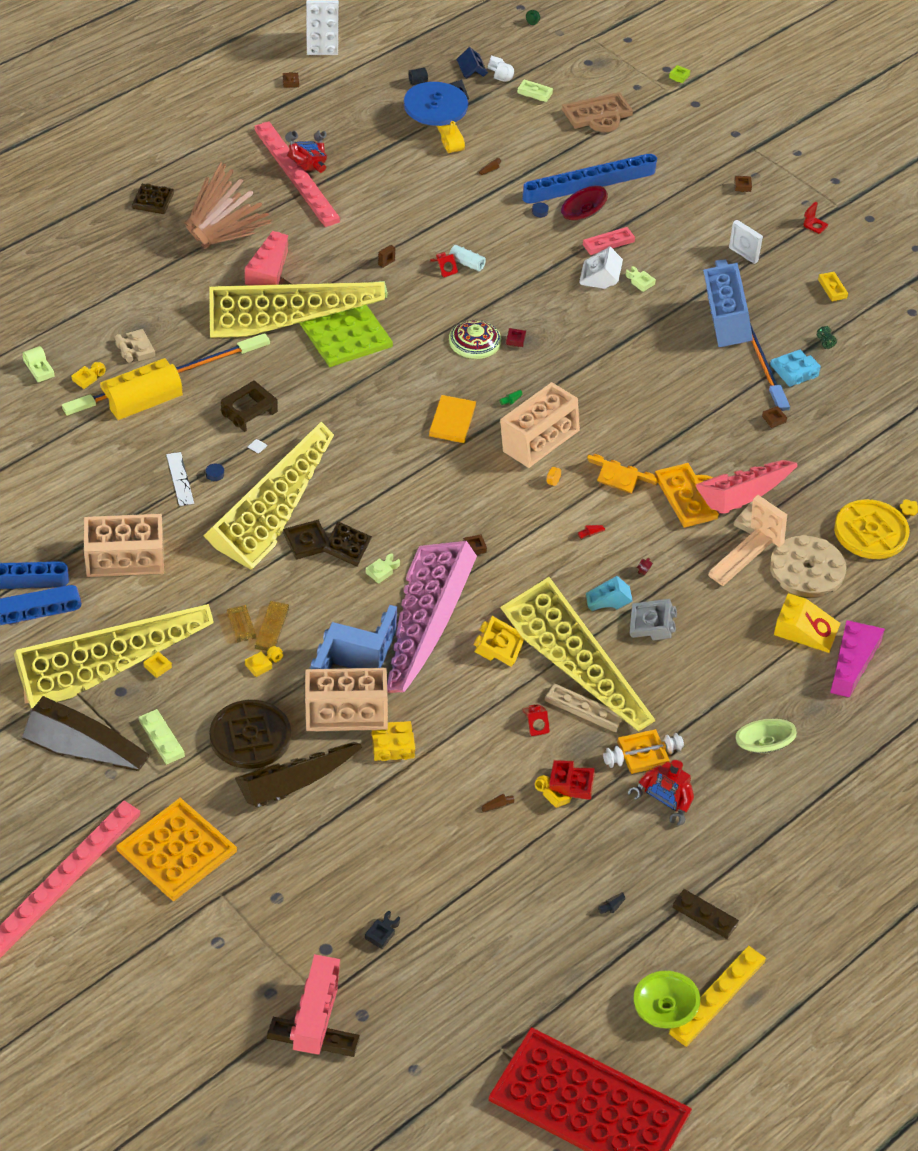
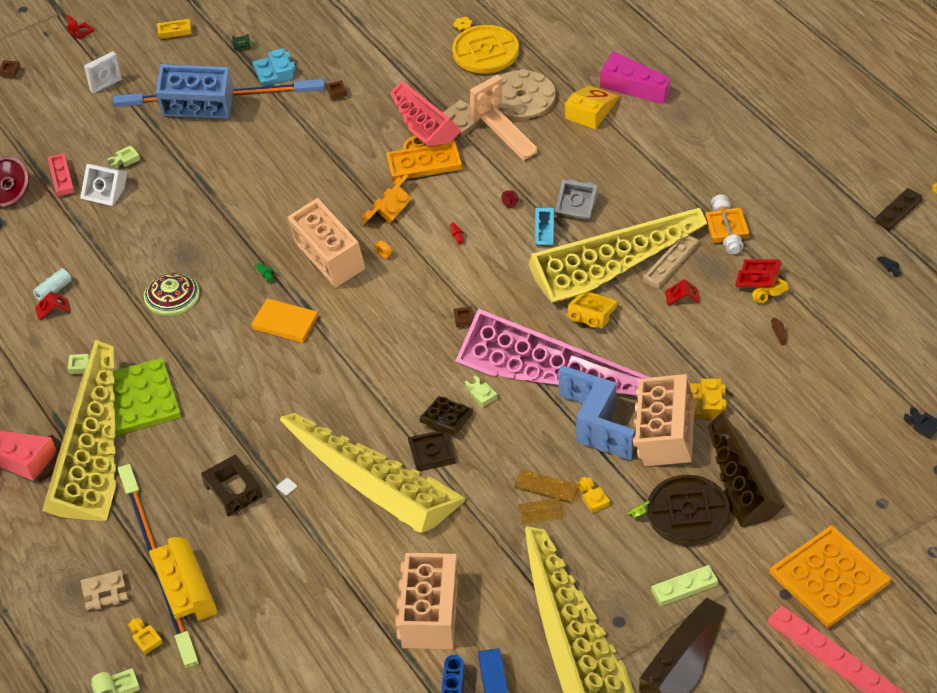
camera: 75 degrees left, 0 degrees up
yellow plate [143,651,172,678] -> none
white sticker [166,452,194,506] -> none
dark blue tile [206,463,224,481] -> none
reddish brown plate [378,245,396,268] -> none
dark red plate [506,328,526,347] -> none
torso [628,760,694,825] -> none
yellowish green dish [736,719,797,754] -> none
none -> lime plate [626,500,650,518]

